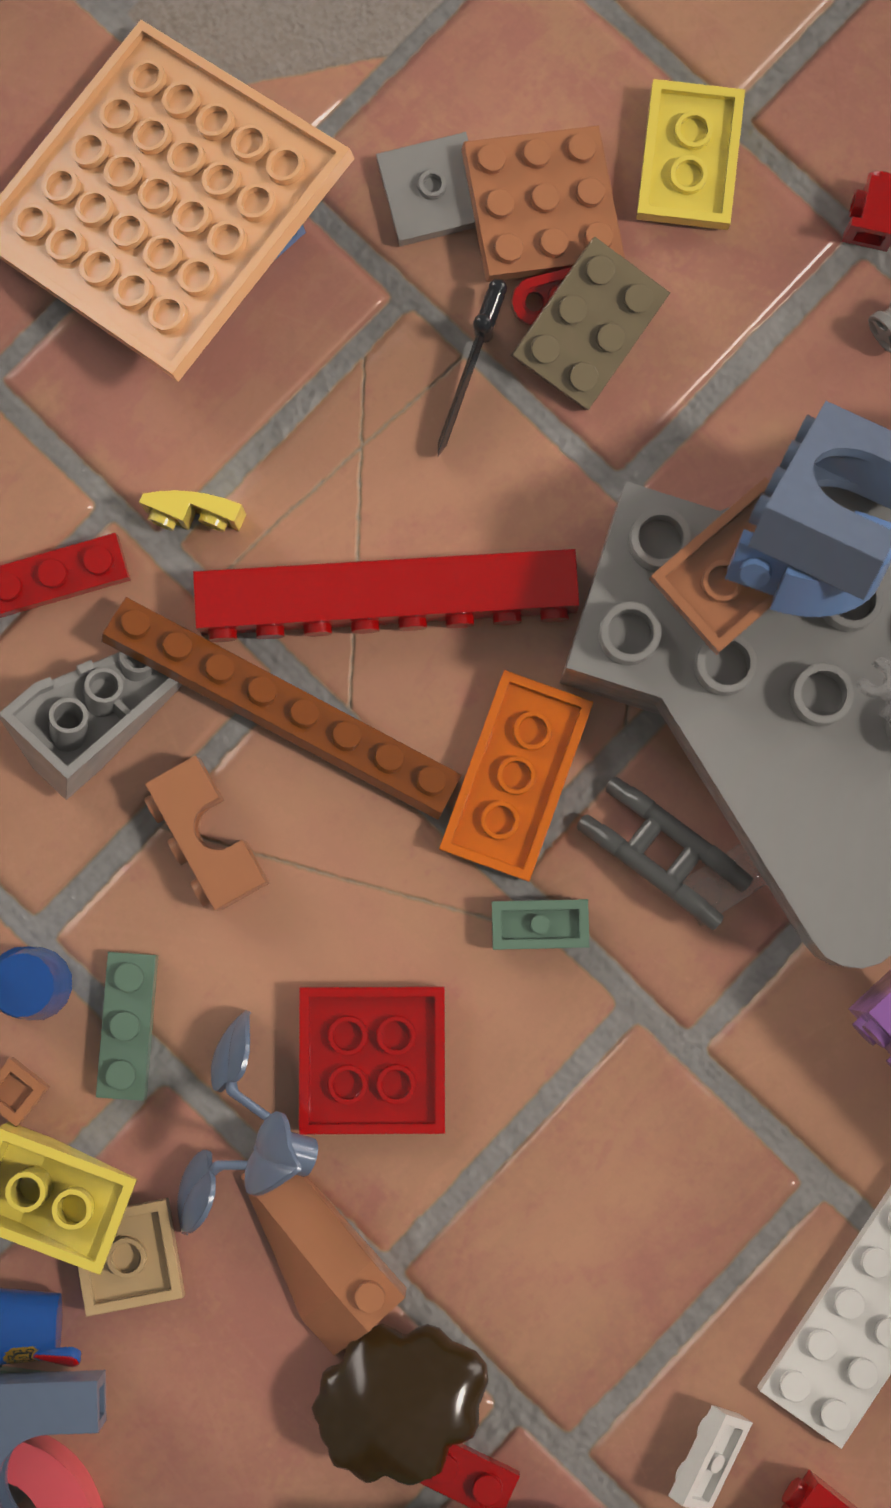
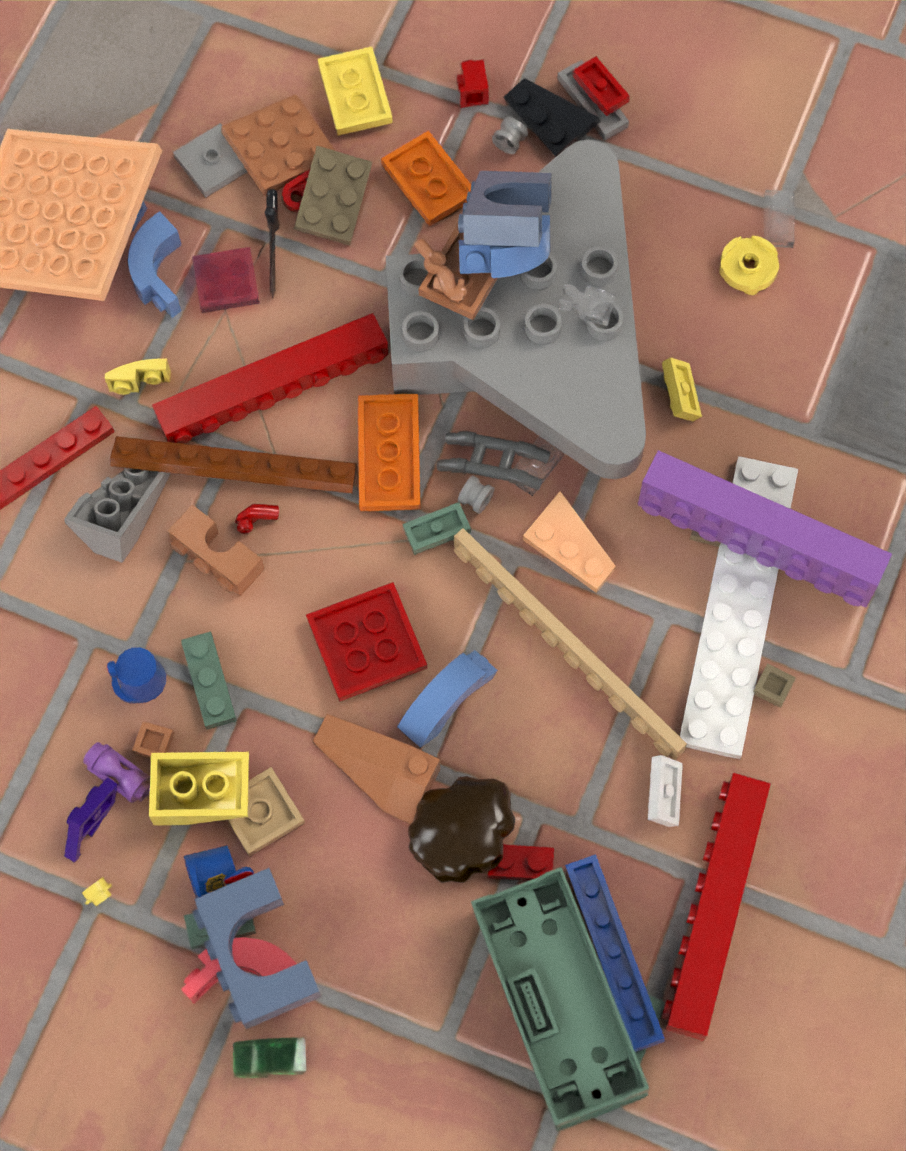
camera: 20 degrees left, 15 degrees down
sand blue plant [177,1010,318,1235] -> none
none -> medium blue arch [128,211,182,318]
none -> clear pink plate [192,247,260,313]
none -> red arm [235,504,279,534]
none -> orange plate [381,130,471,227]
none -> medium blue arch [397,650,498,748]
none -> nougat animal [414,238,467,304]
none -> tan plate [454,528,687,760]
none -> light grey wheel [458,476,495,514]
none -> light nougat wing [523,491,616,593]

